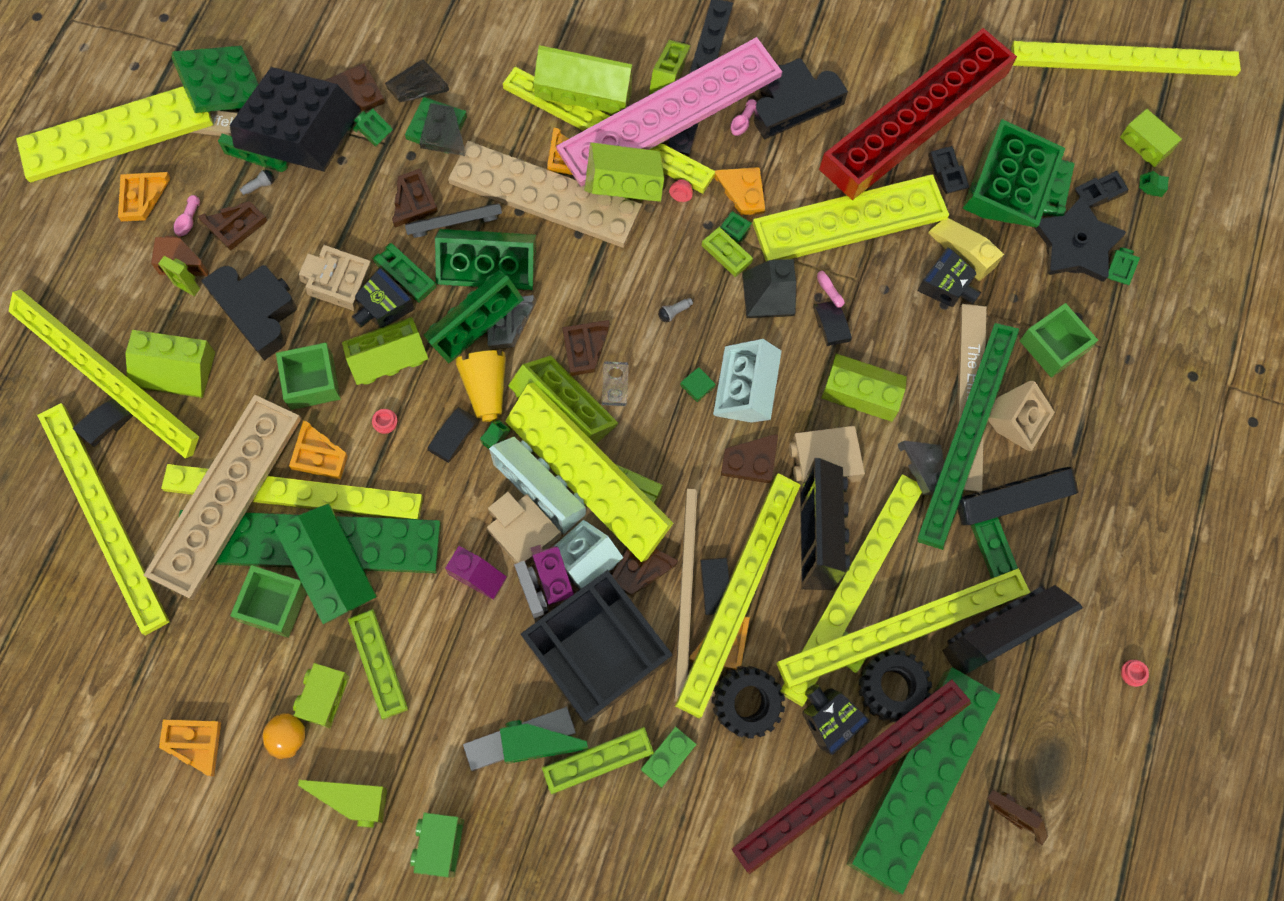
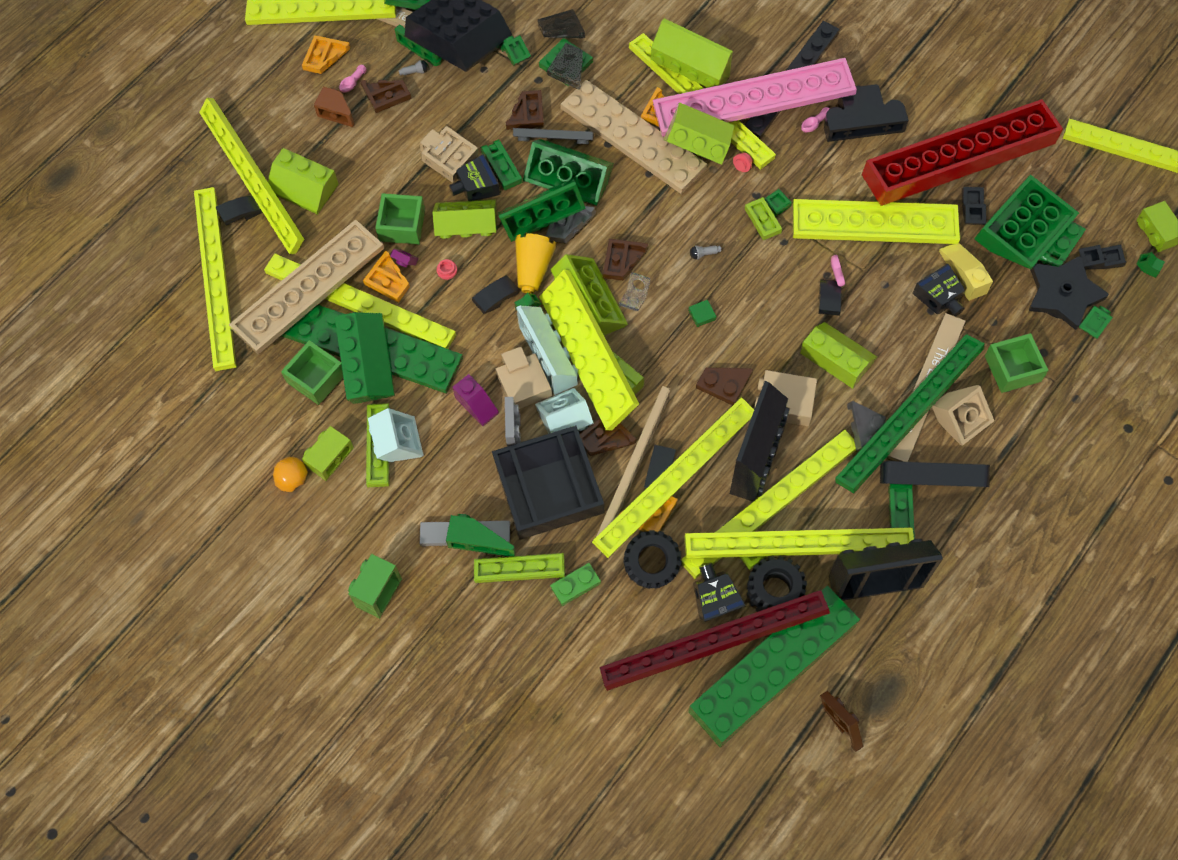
camera: 25 degrees right, 5 degrees down
lime plate [158,256,200,296] -> none
light orange wing [159,720,221,777] -> none
black brick [201,265,297,361] -> none
lime slope [298,780,387,828] -> none
reddish brown wing [325,63,385,112] -> none
magenta bracket [530,545,574,604] -> none
lime slope [649,40,691,95] -> none
light aqua slope [713,339,782,423] -> none
light orange wing [714,167,765,215] -> none
pearl dark grey slope [742,259,796,318] -> none
coral plate [1121,660,1149,687] -> none
none -> light aqua slope [368,408,424,462]
none -> magenta plate [390,249,419,267]

